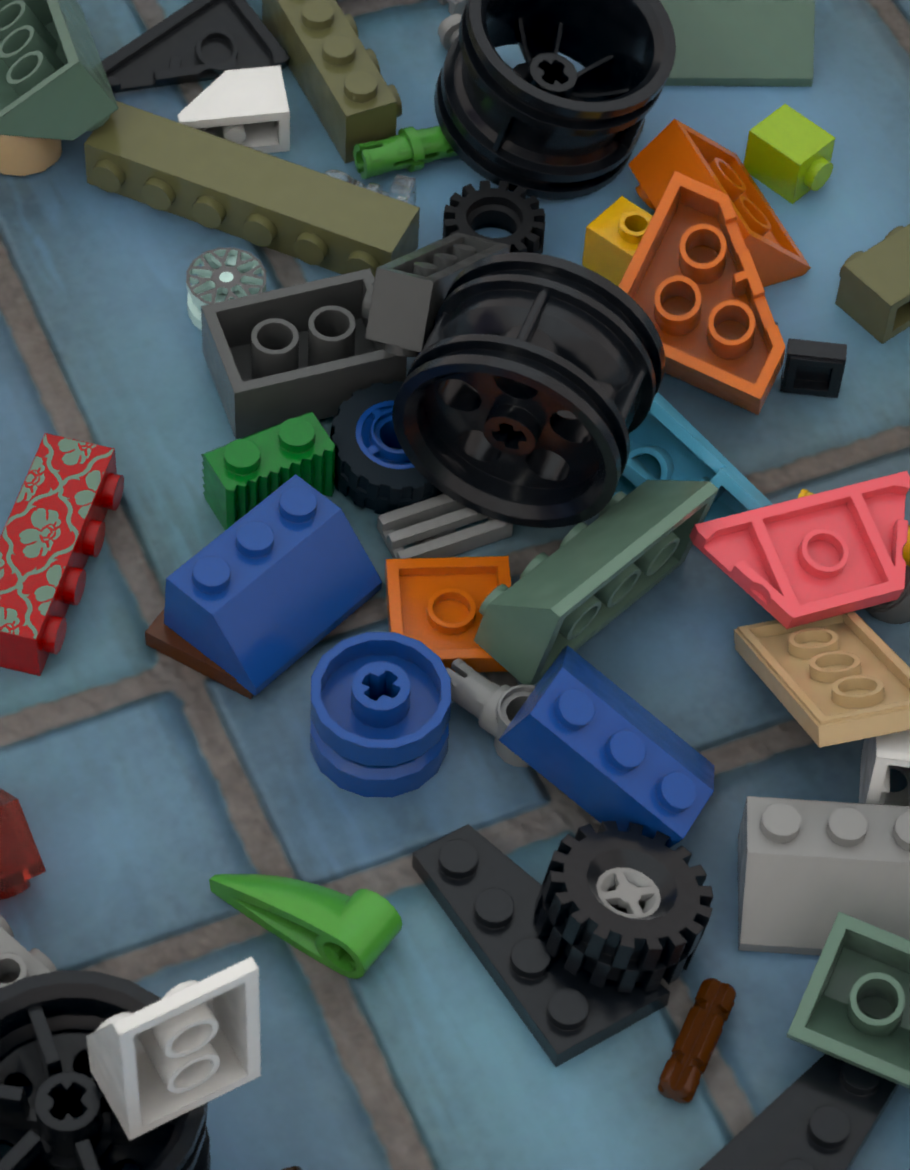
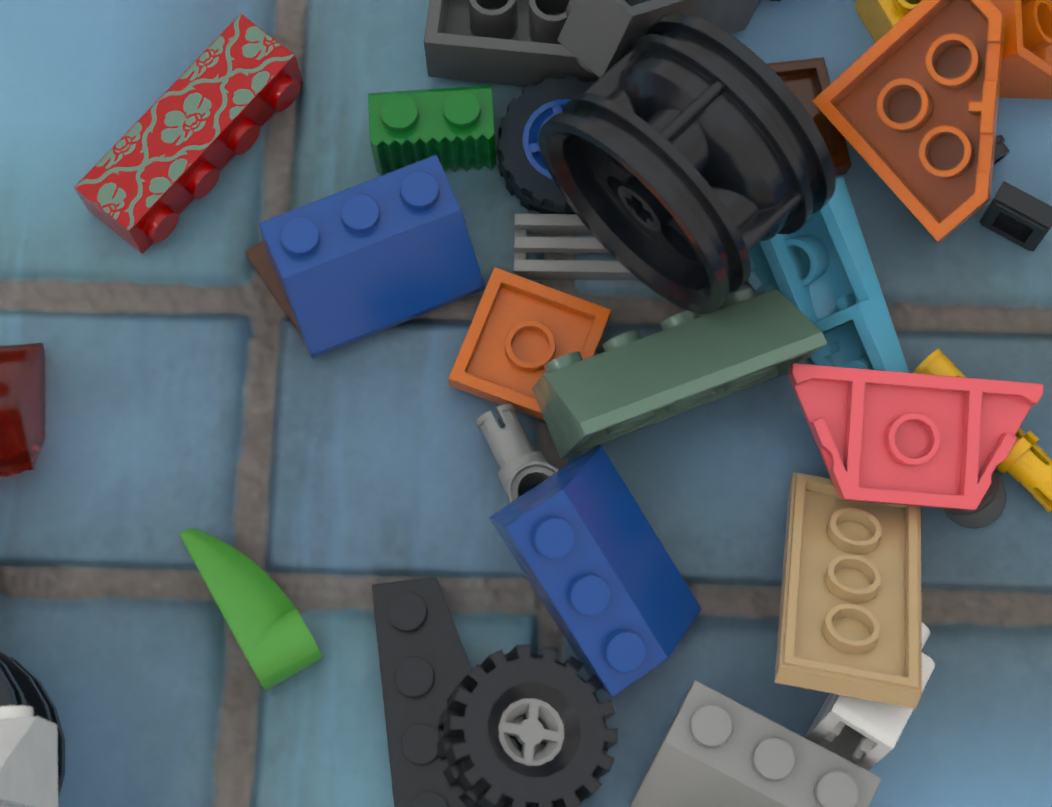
camera: 30 degrees right, 20 degrees up
blue wheel [310,632,451,797] -> none

